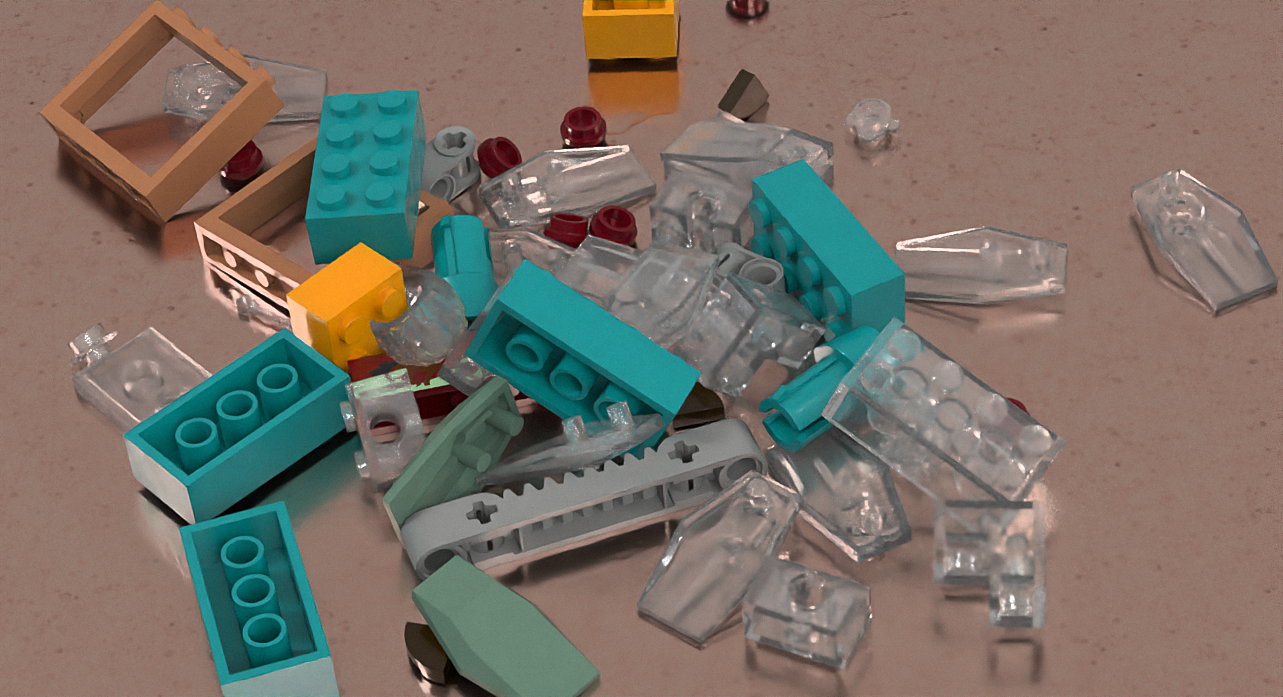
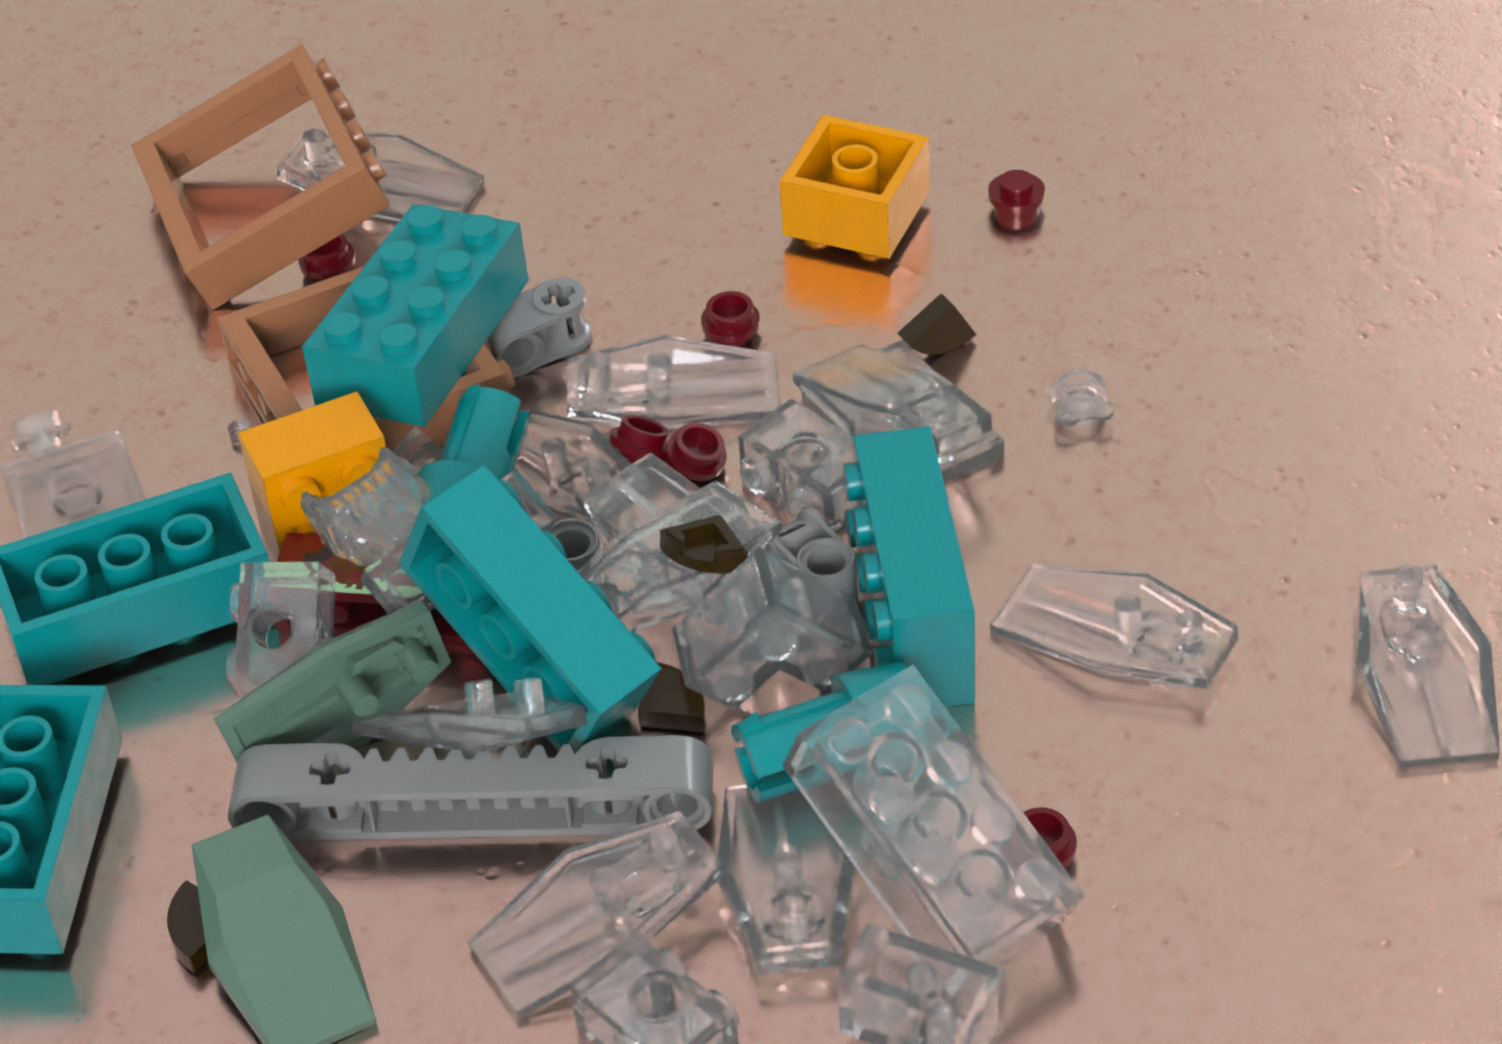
camera: 20 degrees right, 0 degrees up
dark red plate [477,137,522,183] -> none
none -> dark brown tile [660,515,748,574]

